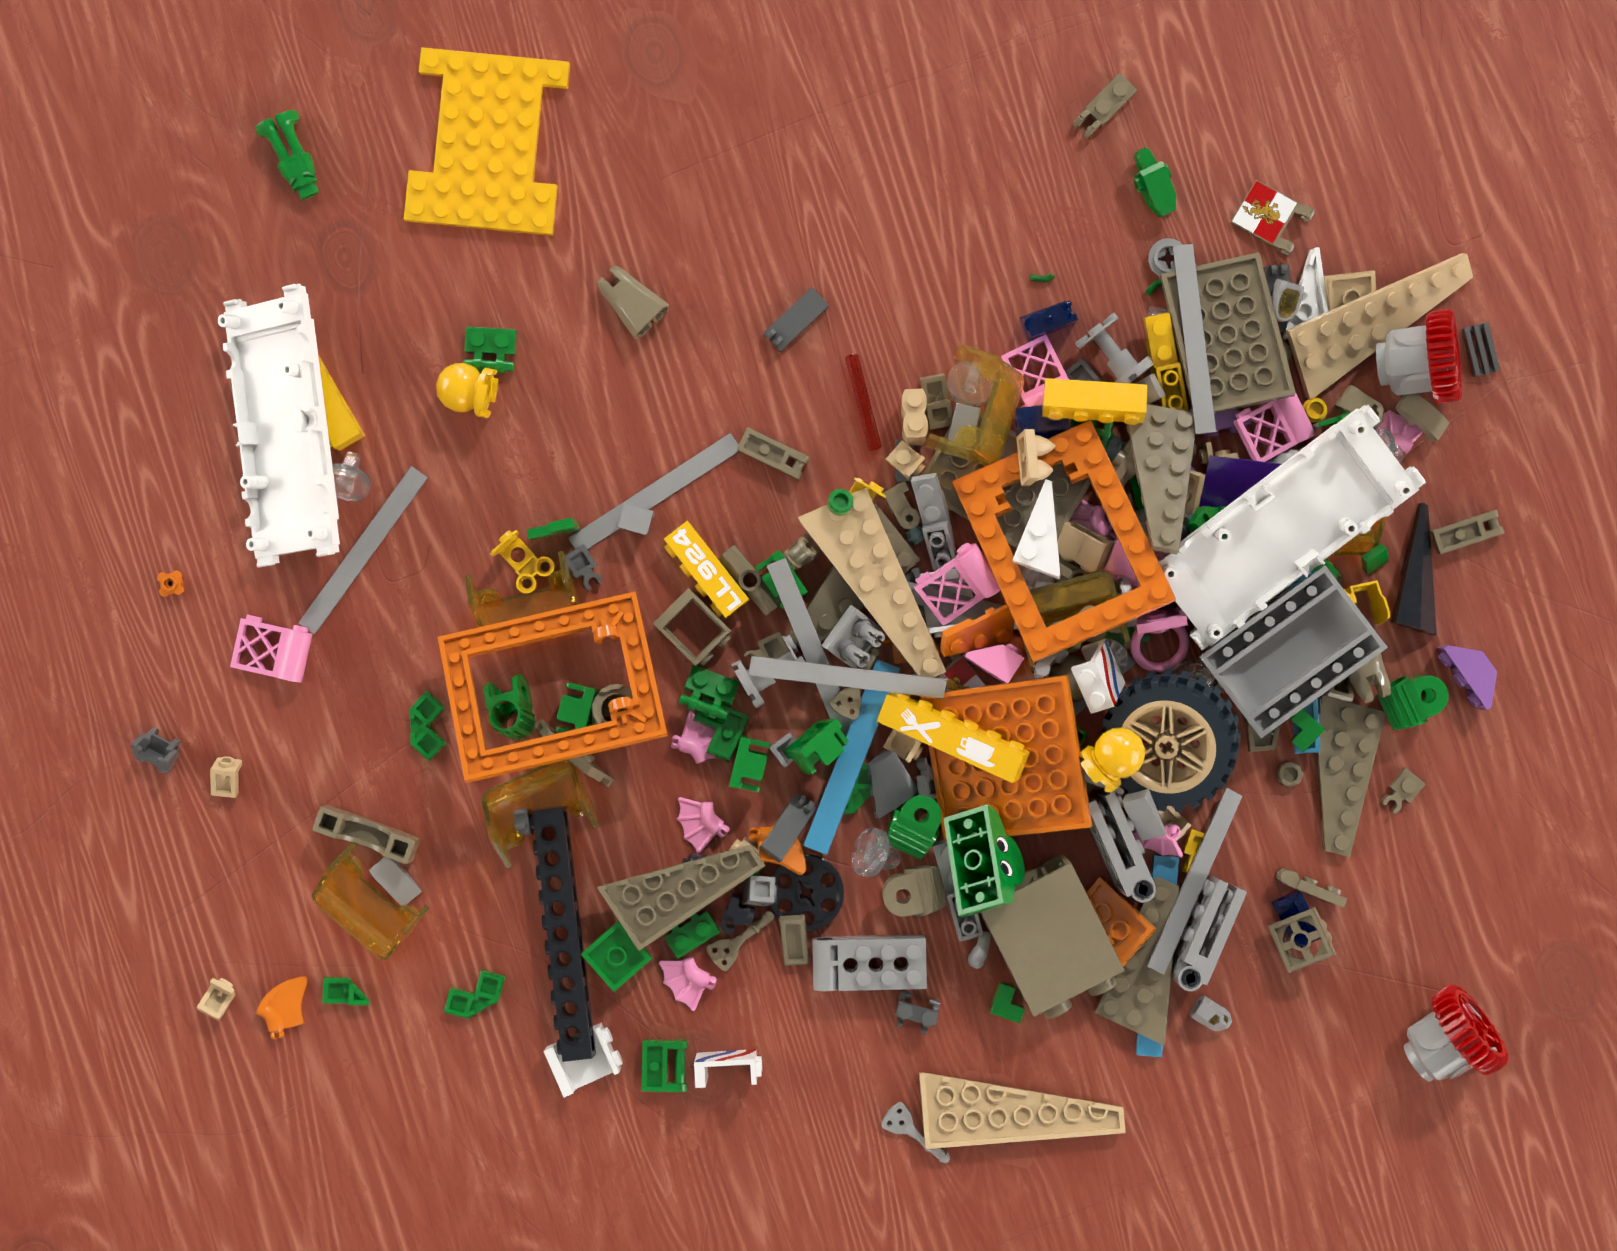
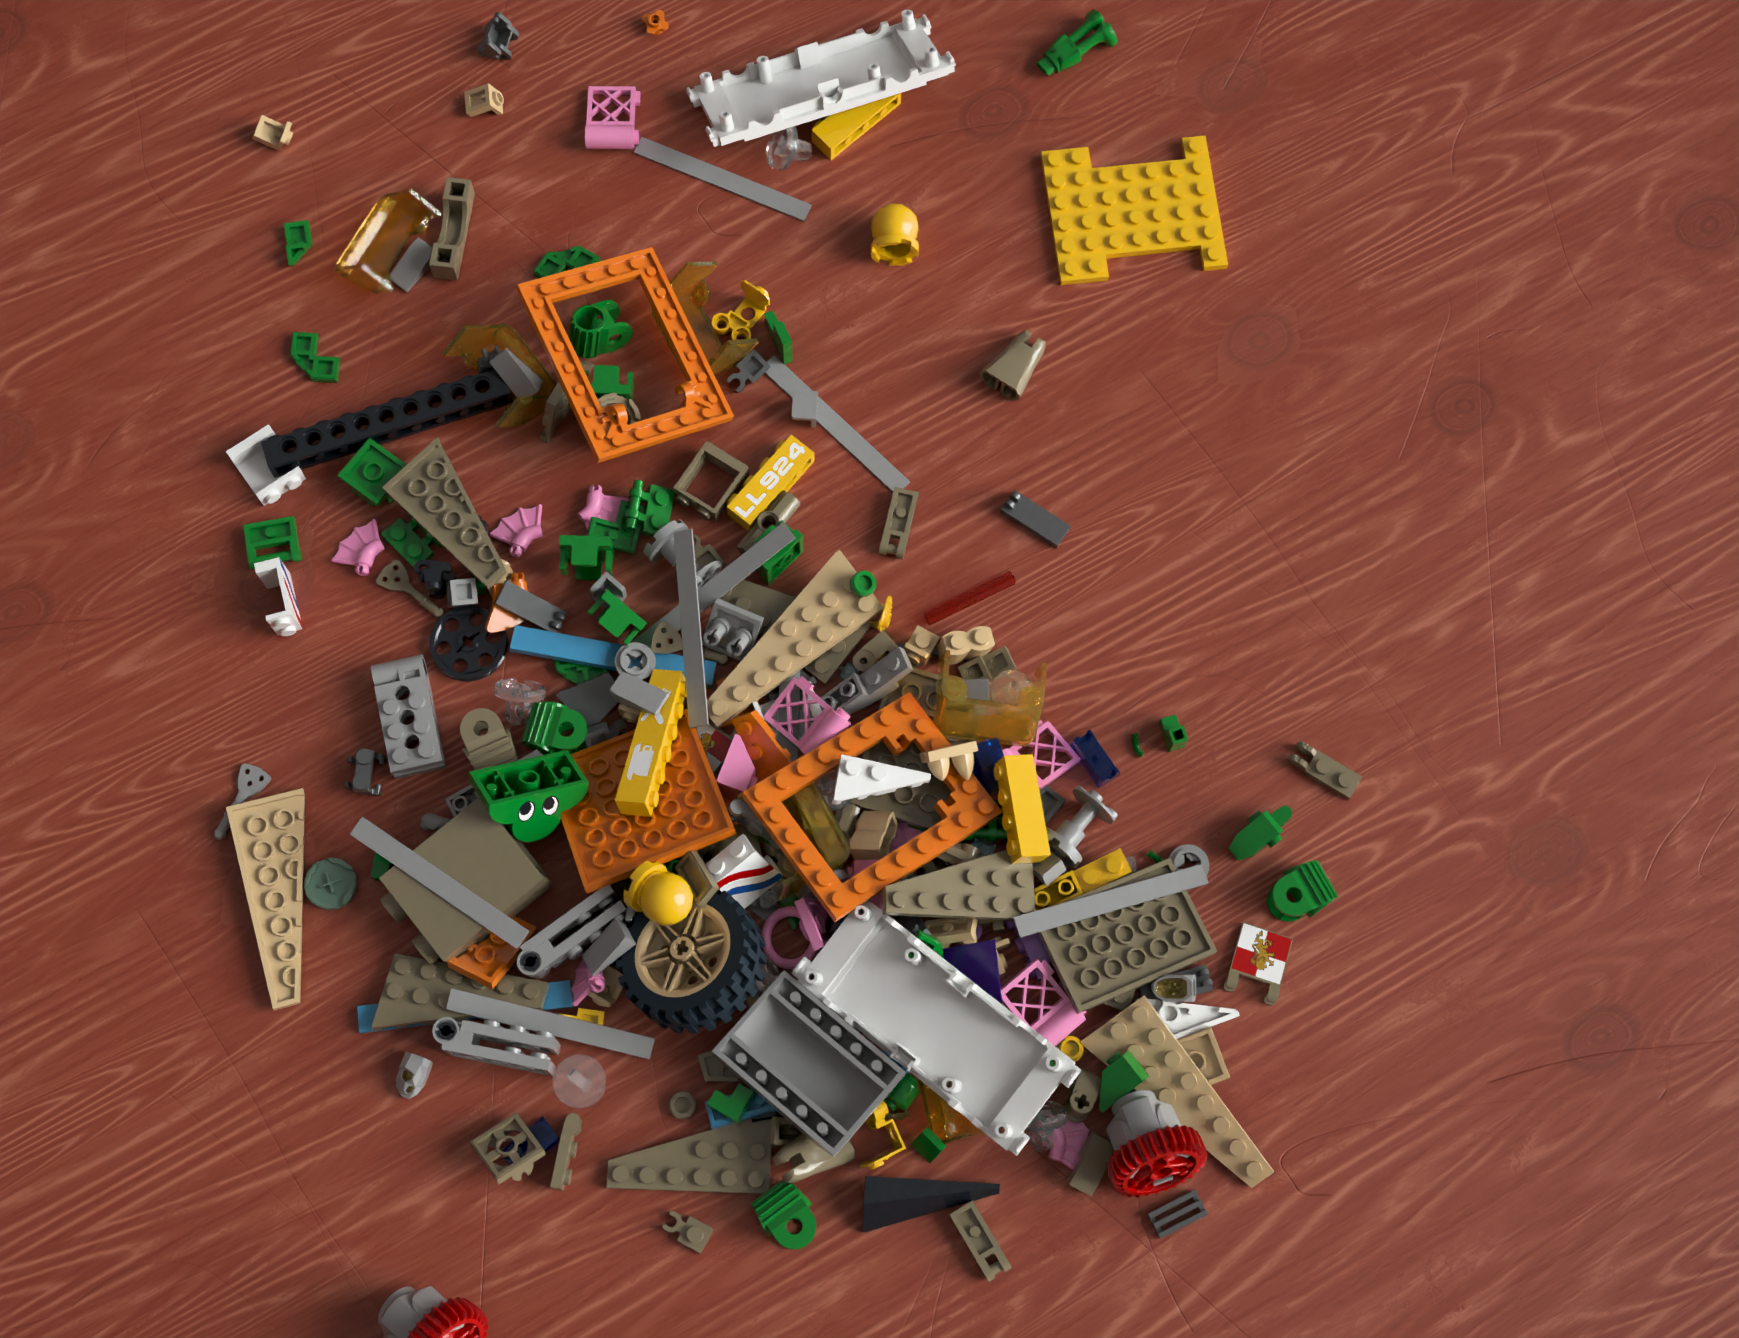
camera: 70 degrees right, 15 degrees down
orange arm [256,976,308,1039] -> none
green plate [463,327,517,374] -> none
dark tan tile [779,914,810,966] -> none
dark tan piece [783,532,823,570] -> none
medium lavender slope [1436,645,1497,710] -> none
none -> sand green tile [304,857,358,911]
none -> light grey piece [350,817,529,949]
none -> light grey slope [489,348,543,402]
none -> clear tile [552,1054,607,1109]
none -> light grey slope [609,672,670,716]
none -> light grey gear [615,642,656,680]
none -> dark tan tile [675,850,719,907]
none -> green slope [1099,1051,1149,1113]
none -> green piece [1158,714,1189,752]
none -> green piece [1267,860,1339,922]

